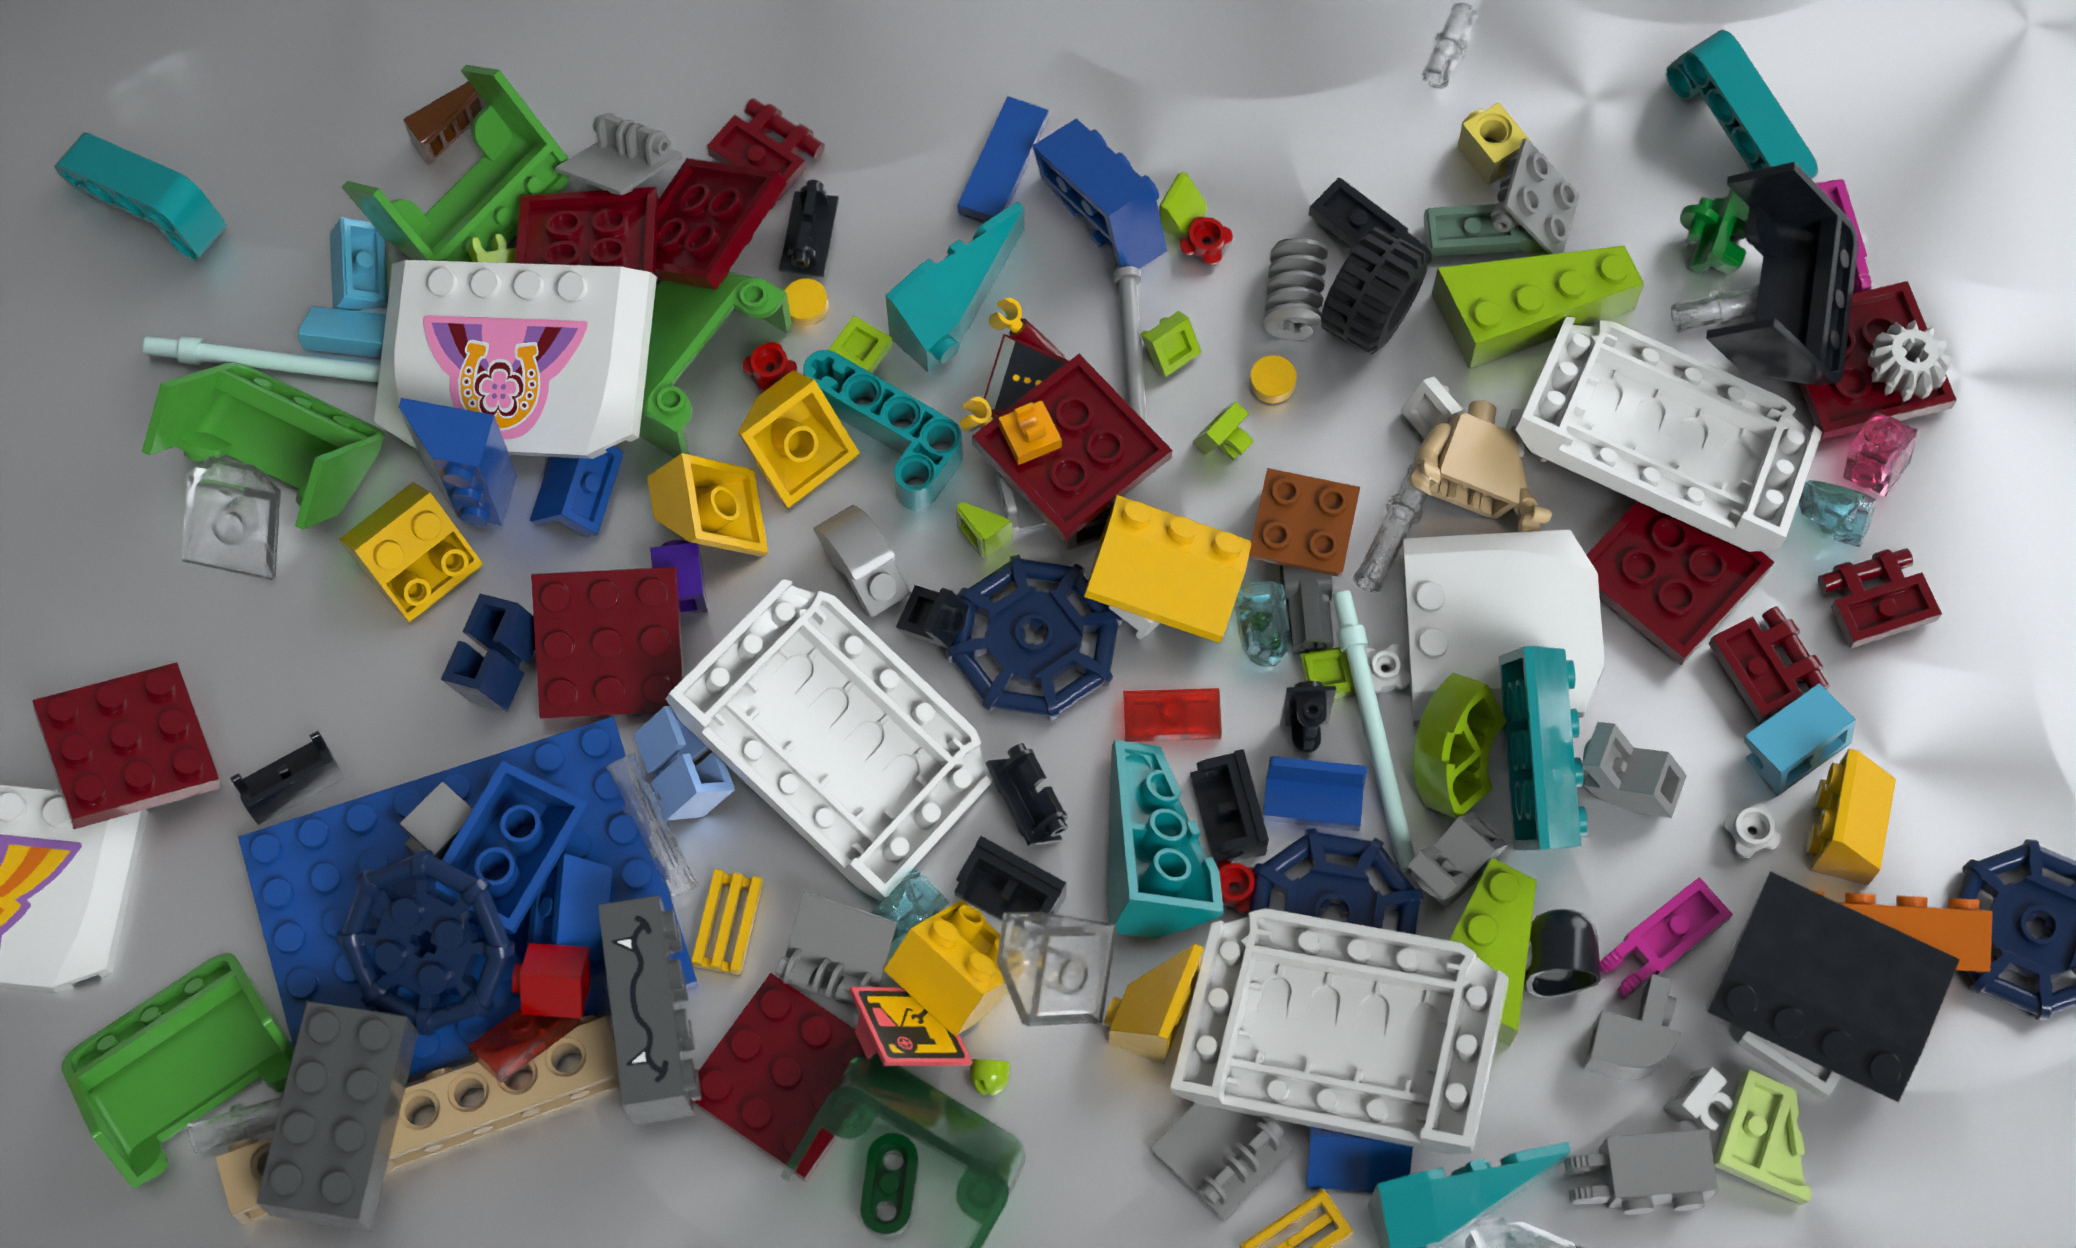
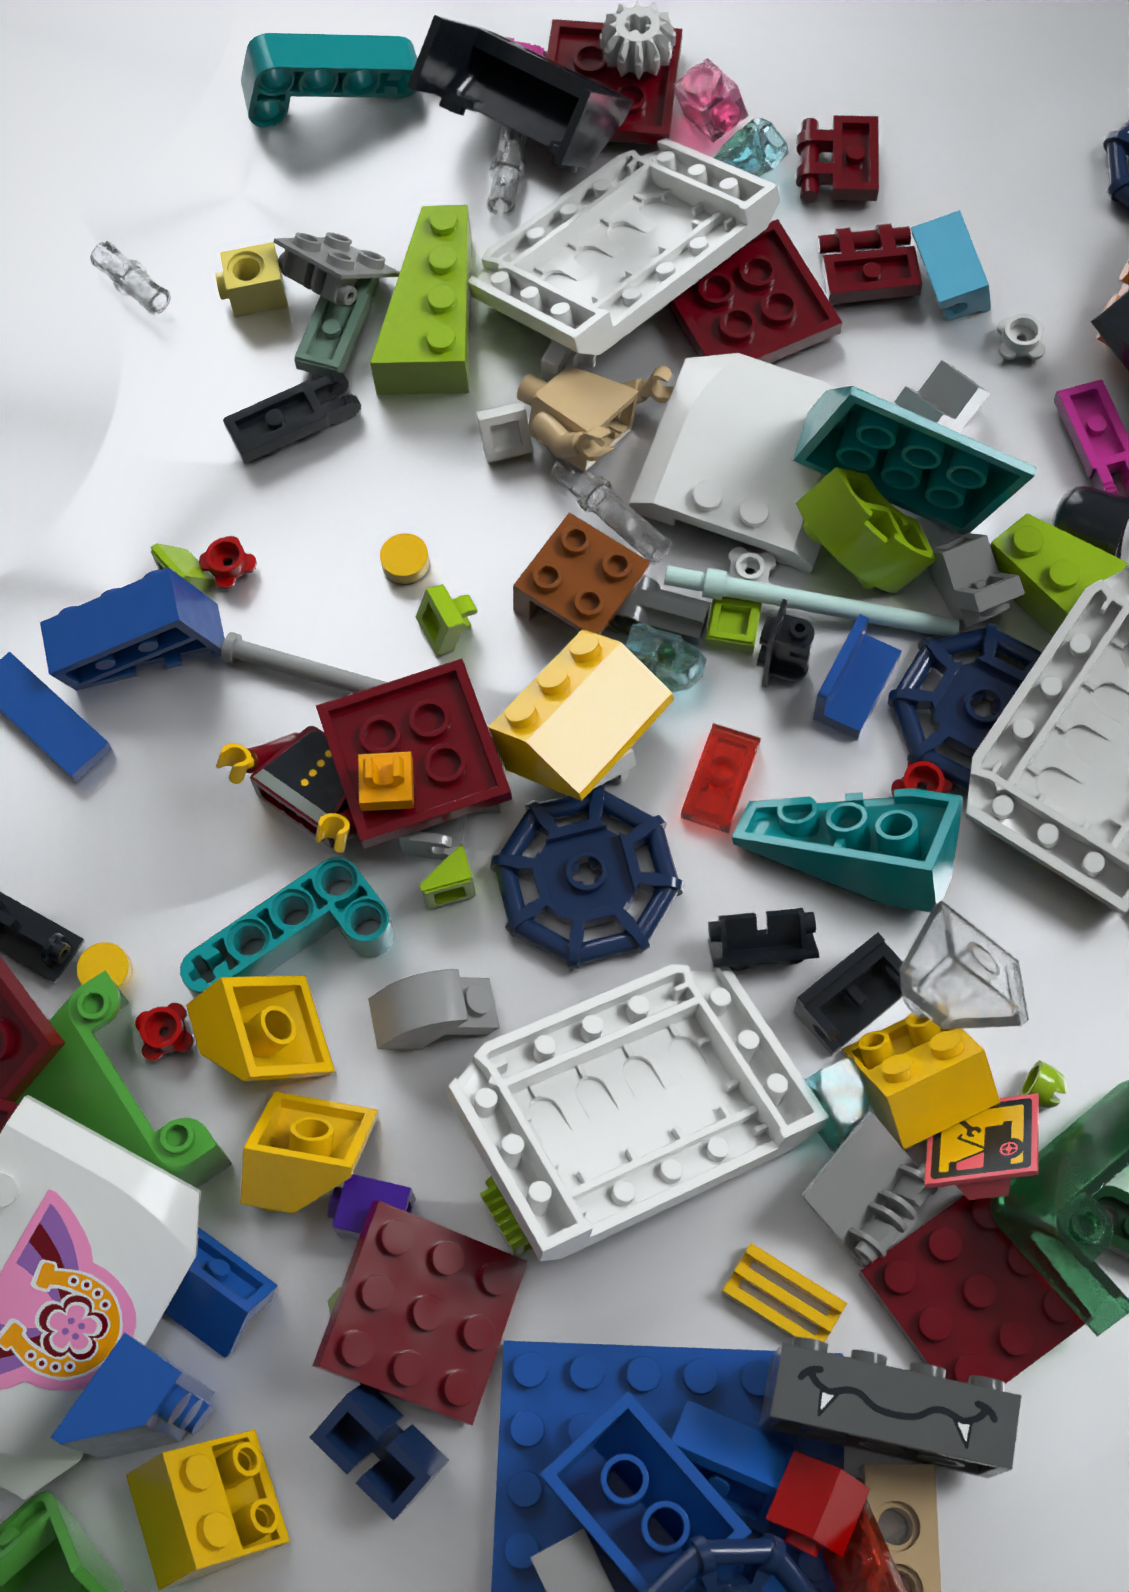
camera: 65 degrees left, 0 degrees up
clear pin [606,753,699,899] -> none
light blue piece [633,706,735,821] -> none
lime tile [828,315,893,373] -> none
teal wedge [885,201,1024,372] -> none
black bracket [896,585,969,649] -> none
yellow slope [1103,944,1204,1065] -> none
lime tile [1141,311,1202,377] -> none
black hinge [1190,749,1269,864] -> none
light grey piece [1263,238,1328,340] -> none
black tyre [1321,226,1428,355] -> none
green hips [1680,188,1749,274] -> none
yellow slope [1806,749,1896,885] -> none

